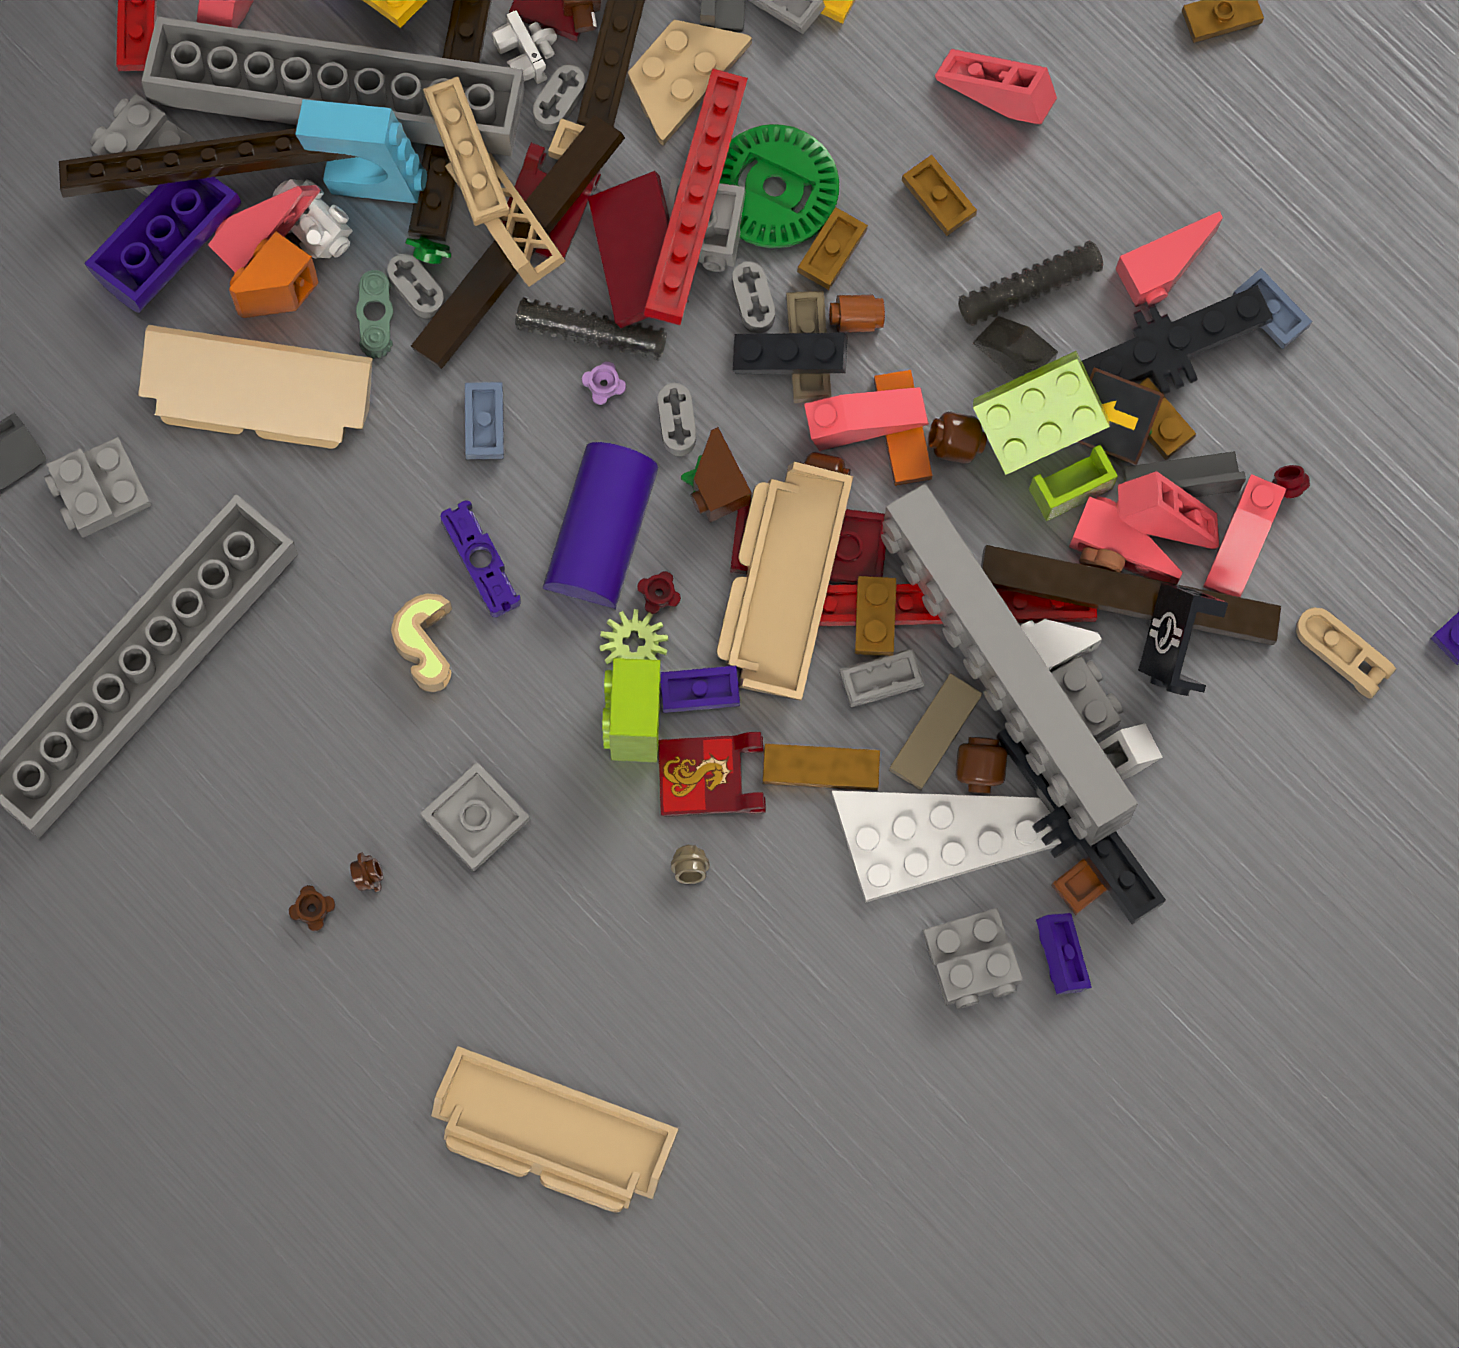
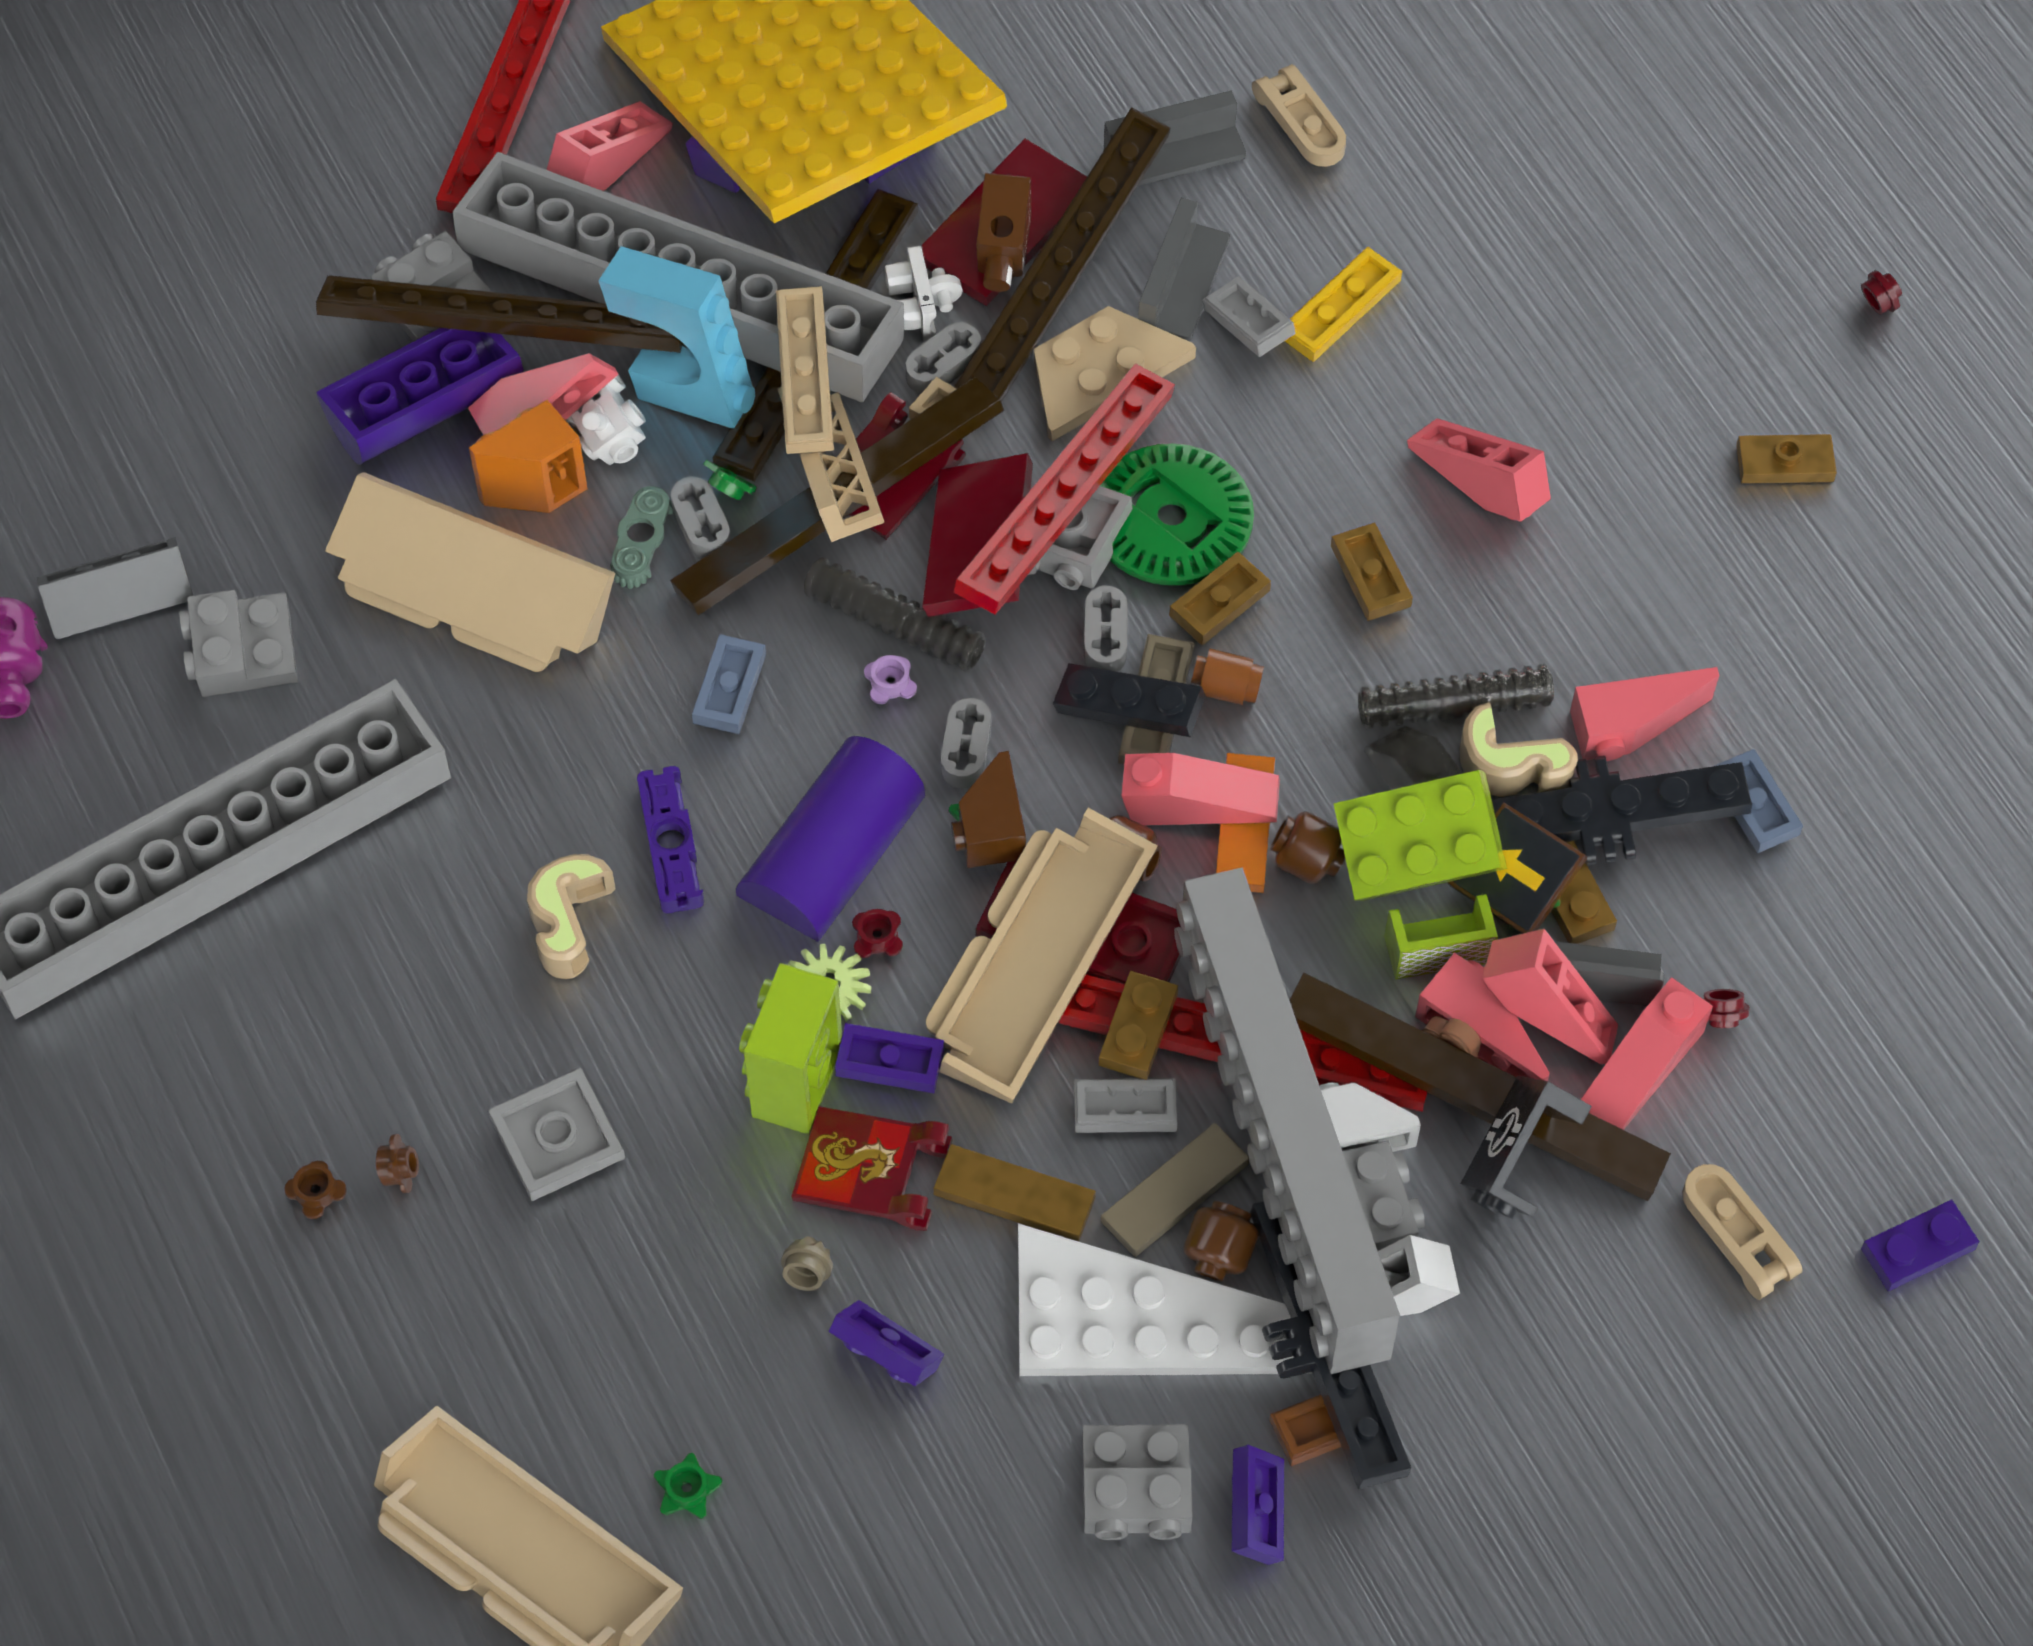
camera: 20 degrees right, 15 degrees down
none -> green plate [654,1453,722,1519]
none -> dark purple plate [828,1300,944,1387]
none -> tan animal [1459,702,1578,797]

